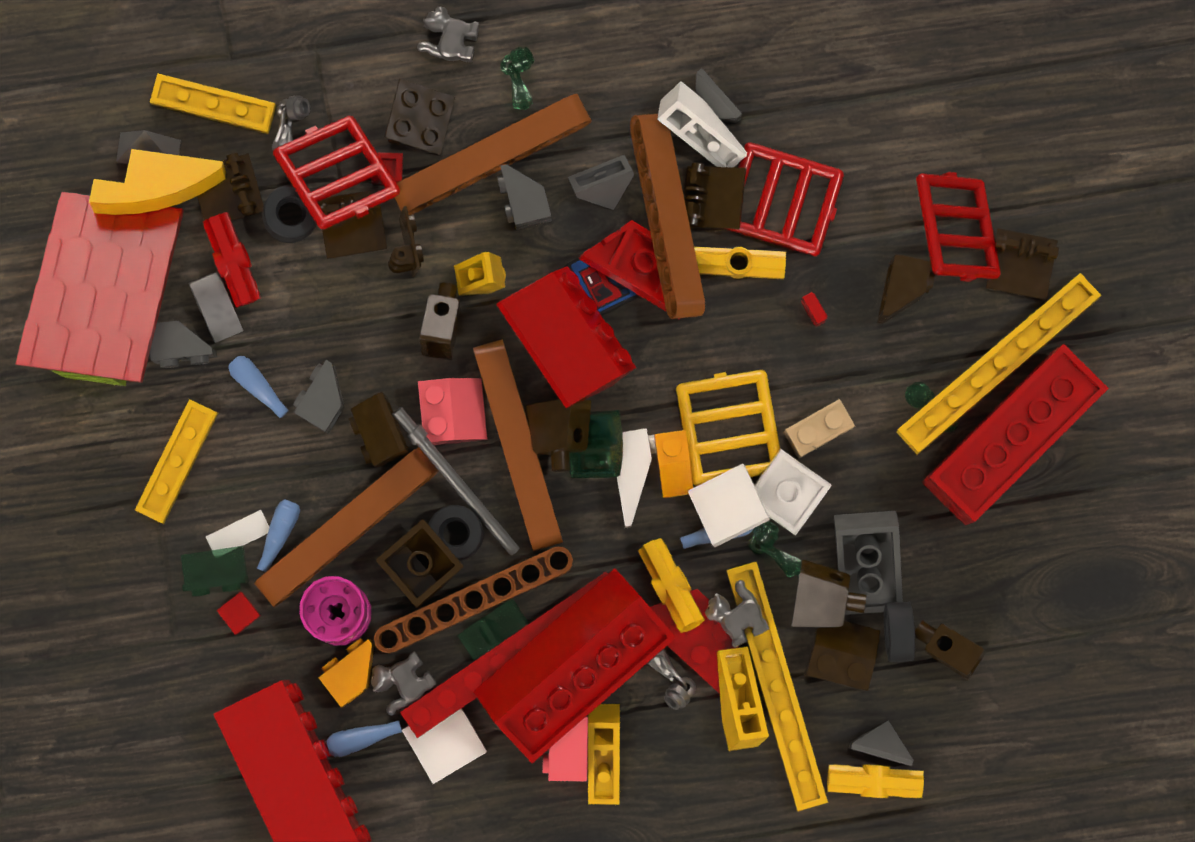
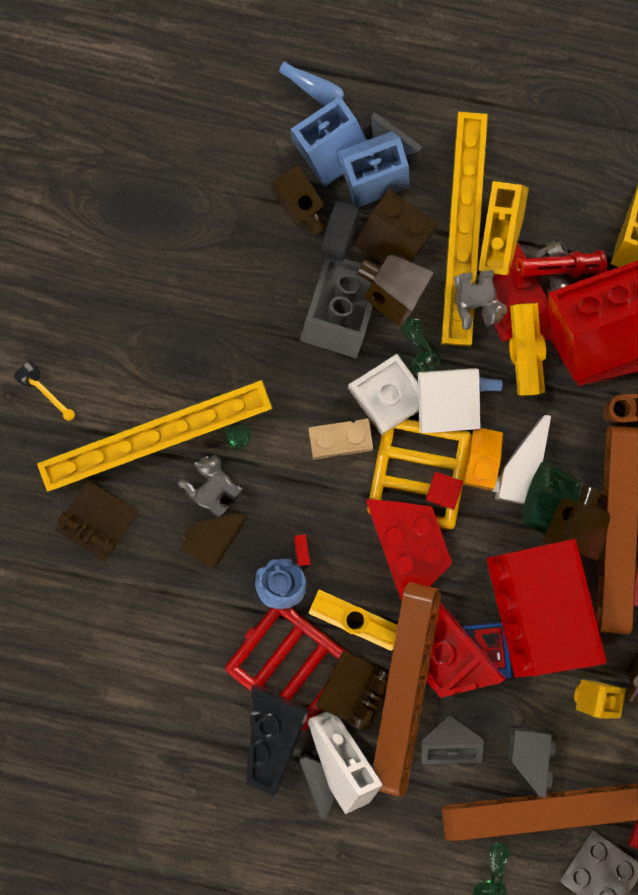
camera: 165 degrees left, 0 degrees up
yellow piece [827,764,924,798] -> none
red bar [916,172,1001,282] -> none
red brick [921,344,1109,526] -> none
none -> hinge [13,361,75,421]
none -> flat silver animal [178,455,243,518]
none -> black wing [246,685,309,796]
none -> medium blue hair [255,559,306,610]
none -> medium blue piece [279,62,345,106]
none -> medium blue slope [291,96,367,187]
none -> medium blue slope [337,131,410,207]
none -> red wing [366,498,452,601]
none -> red tile [425,472,464,510]
none -> red pin [515,250,607,278]

